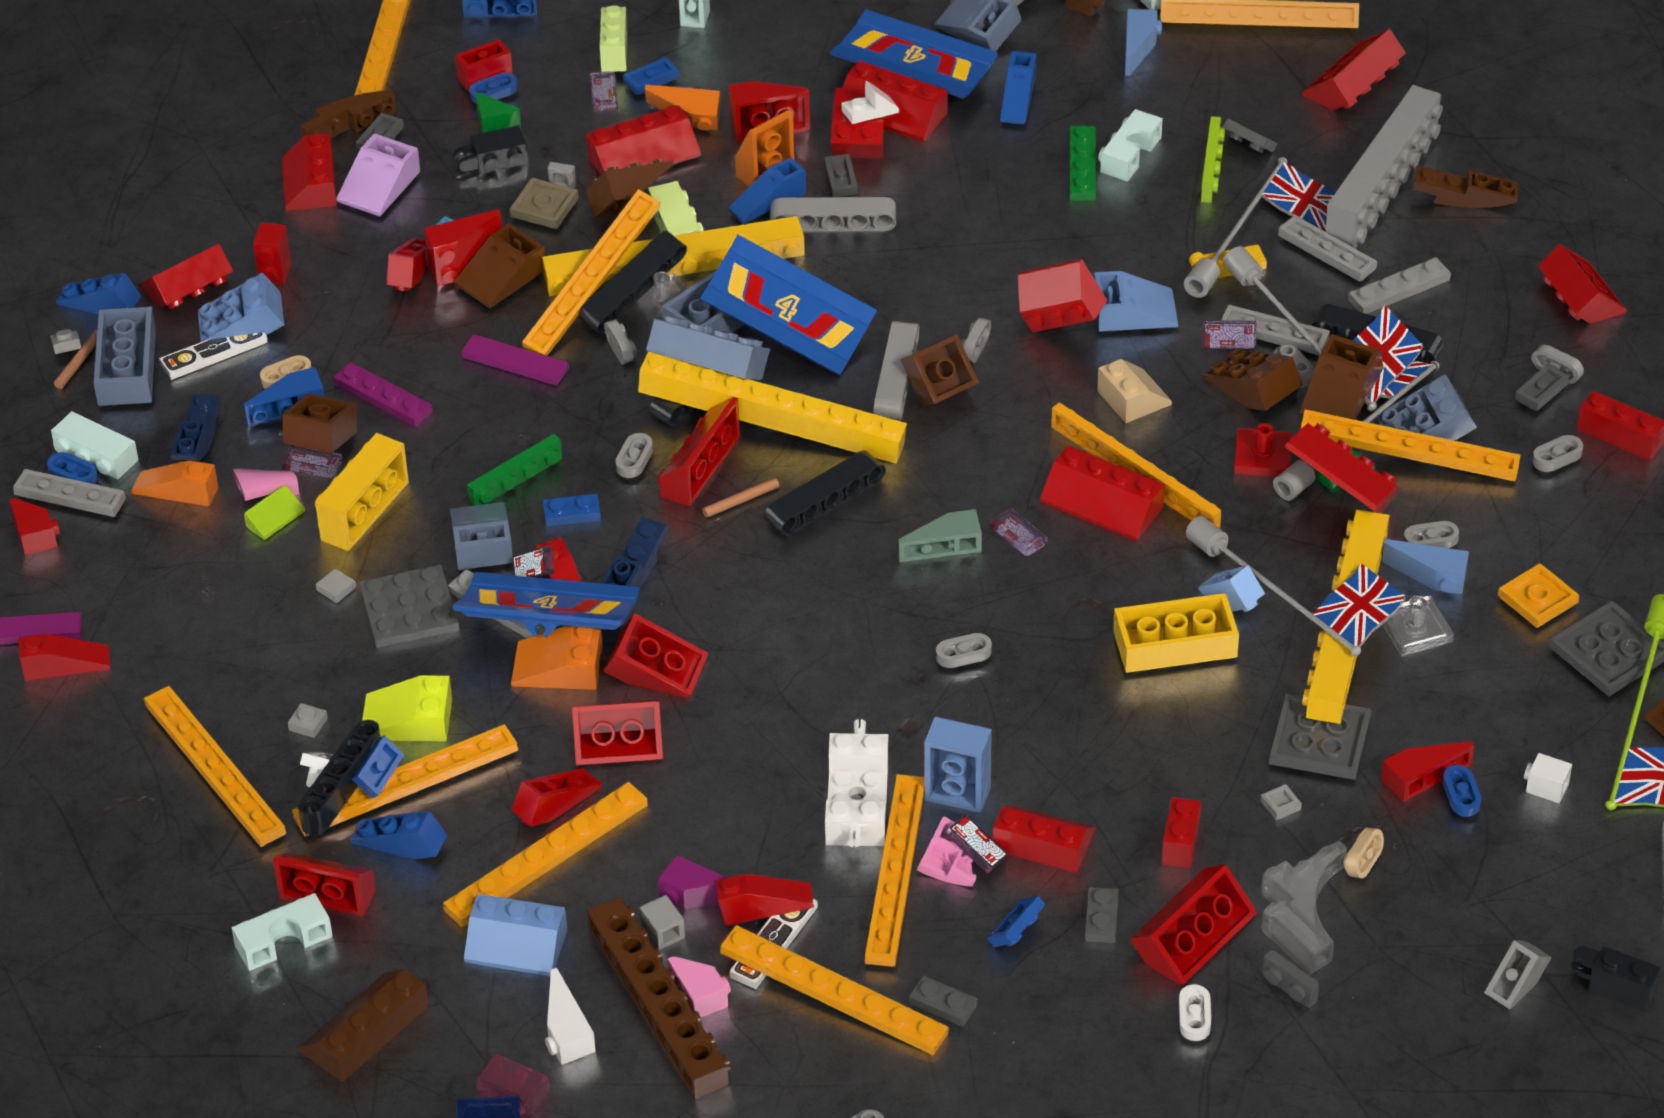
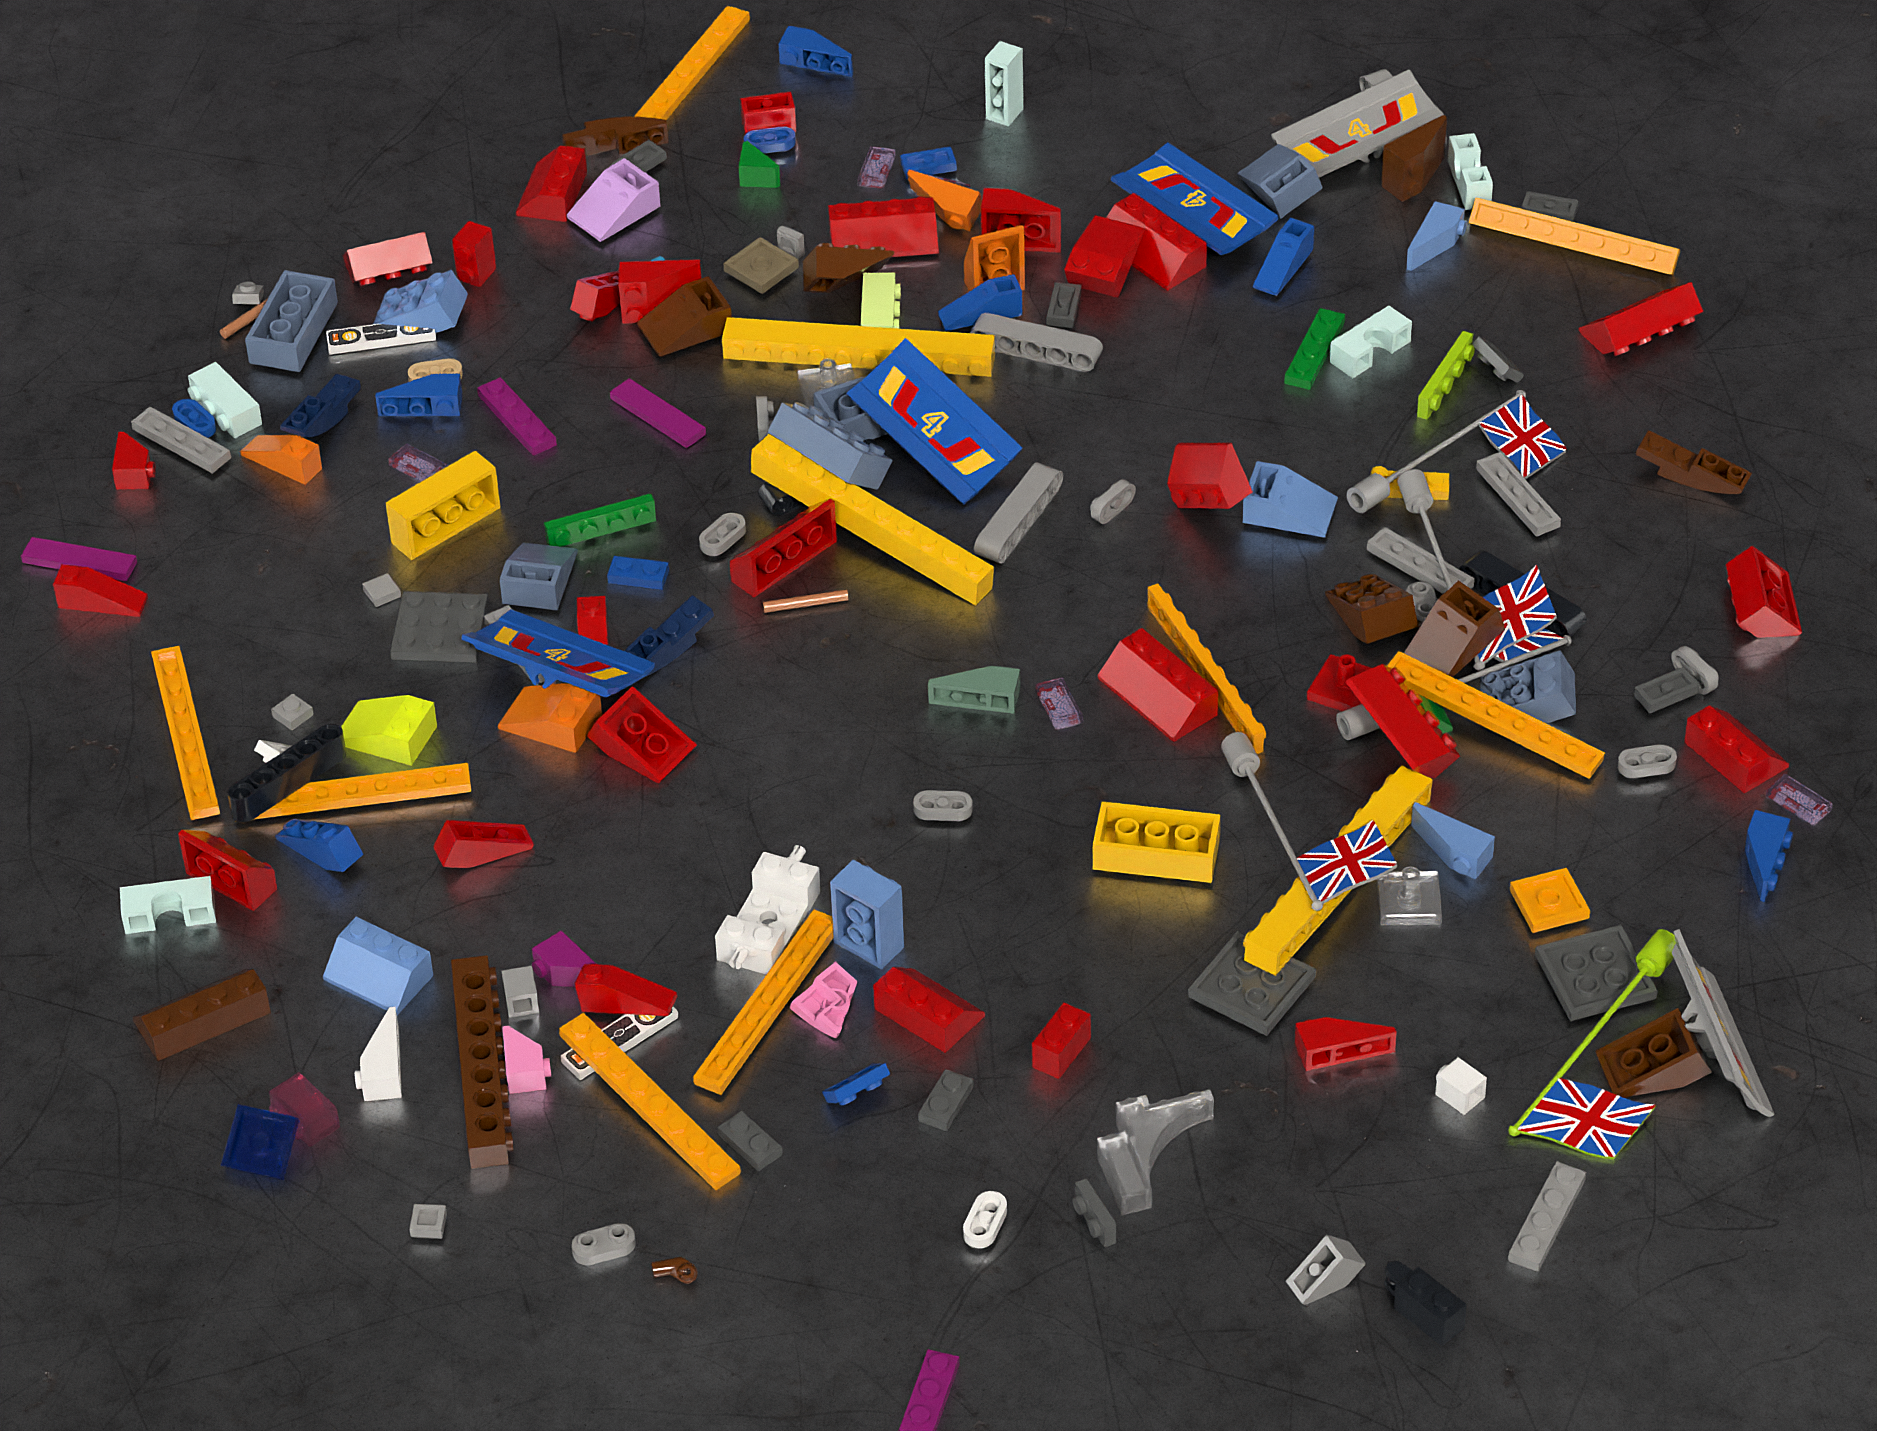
camera: 20 degrees right, 0 degrees up
blue slope [56,272,141,314] -> none
bright pink slope [232,468,299,501] -> none
lime slope [244,485,306,540] -> none
reddish brown brick [282,393,357,454] -> none
blue plate [351,735,405,799] -> none
light orange plate [443,782,648,928] -> none
black hinge [453,125,528,174] -> none
tile [512,546,554,578] -> none
light orange plate [522,189,660,356] -> none
red slope [572,700,663,765] -> none
black beam [578,230,687,334] -> none
yellowish green brick [600,6,627,72] -> none
black beam [764,450,886,536] -> none
white slope [842,81,899,124] -> none
reddish brown brick [900,334,979,408] -> none
tile [945,814,1009,874] -> none
tan slope [1097,359,1172,424] -> none
red slope [1130,864,1257,985] -> none
light blue slope [1198,565,1265,612] -> none
clear purple tile [1202,320,1257,349] -> none
light grey tile [1260,784,1302,821] -> none
light grey brick [1325,85,1443,249] -> none
tan plate [1343,827,1384,878] -> none
light grey plate [1348,257,1451,314] -> none
light grey plate [1403,521,1459,548] -> none
blue plate [1443,765,1482,817] -> none

